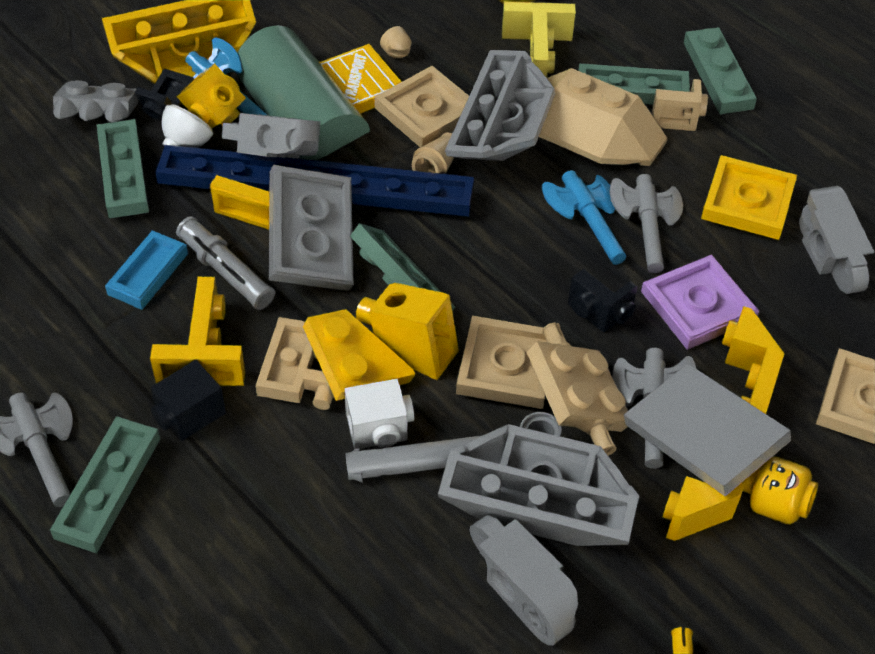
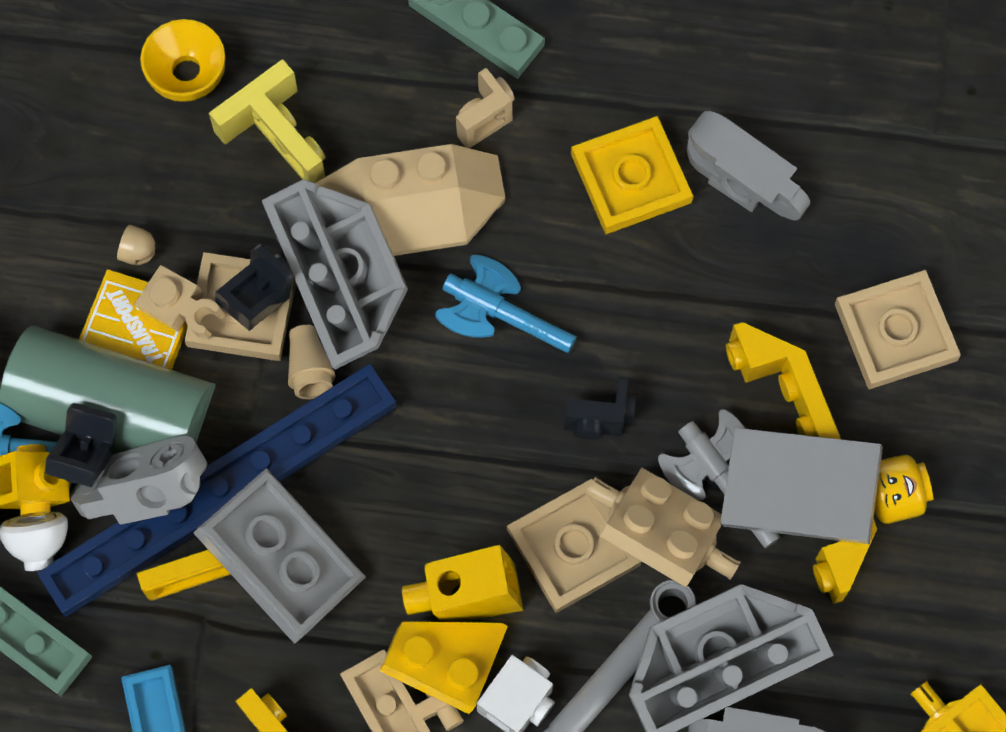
camera: 40 degrees left, 20 degrees up
light grey pin [176,216,275,310] -> none
sand green plate [350,223,456,311] -> none
sand green plate [578,63,690,105] -> none
light grey piece [610,174,683,273] -> none
lavender tile [641,254,759,350] -> none
none -> black bracket [45,403,117,488]
none -> tan plate [134,265,225,340]
none -> black bracket [215,244,293,331]

